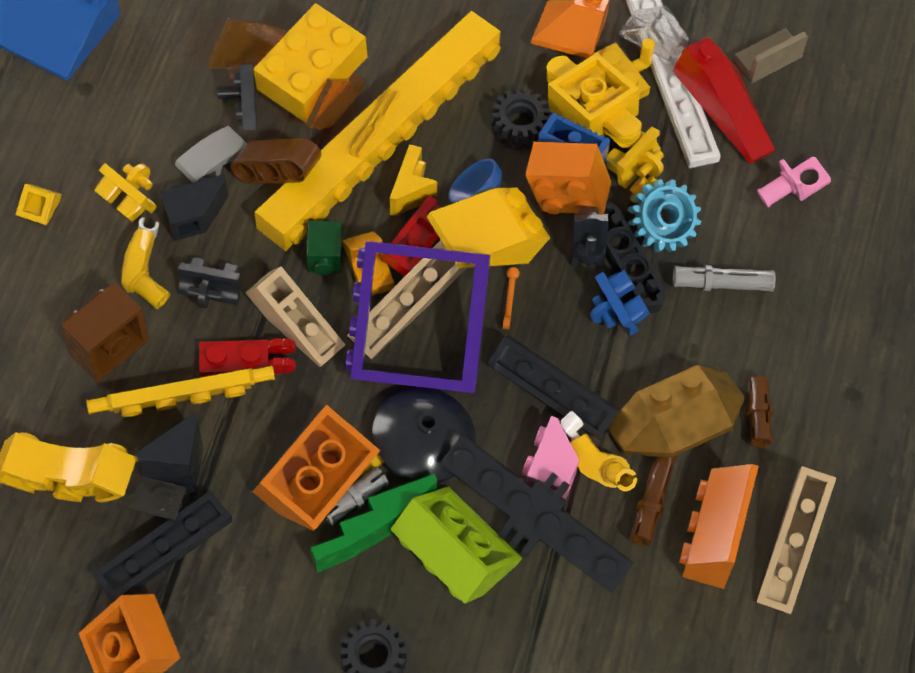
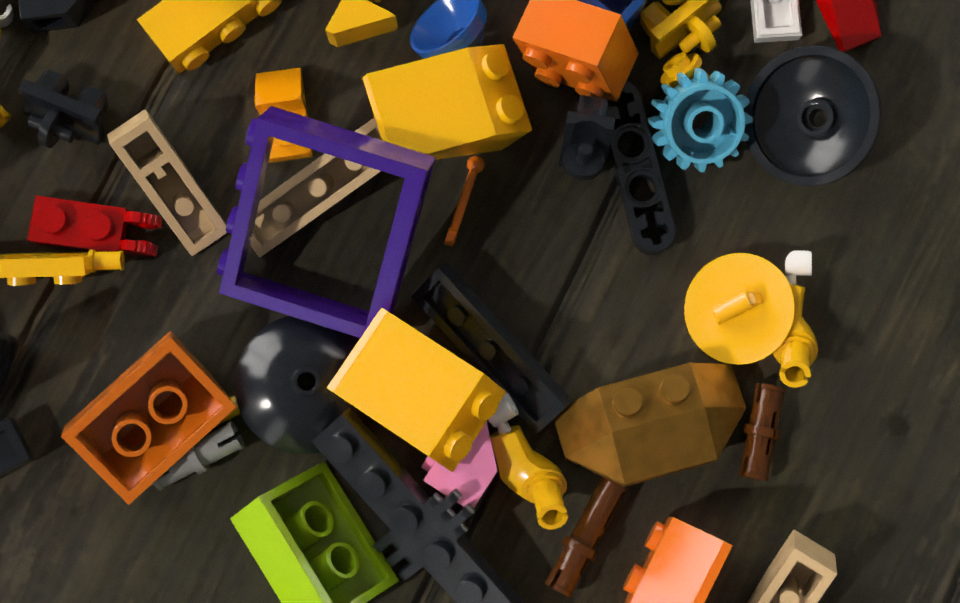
camera: 15 degrees right, 20 degrees up
dark green brick [307,221,342,275] -> none
green slope [311,474,437,573] -> none
red plate [380,195,441,277] -> none
blue hips [590,270,650,335] -> none
light grey pin [673,265,776,292] -> none
bright pink bracket [757,157,831,208] -> none
none -> yellow slope [327,307,506,472]
none -> yellow shield [684,253,795,365]
none -> black dish [743,45,882,186]
none -> yellow arm [773,250,818,388]

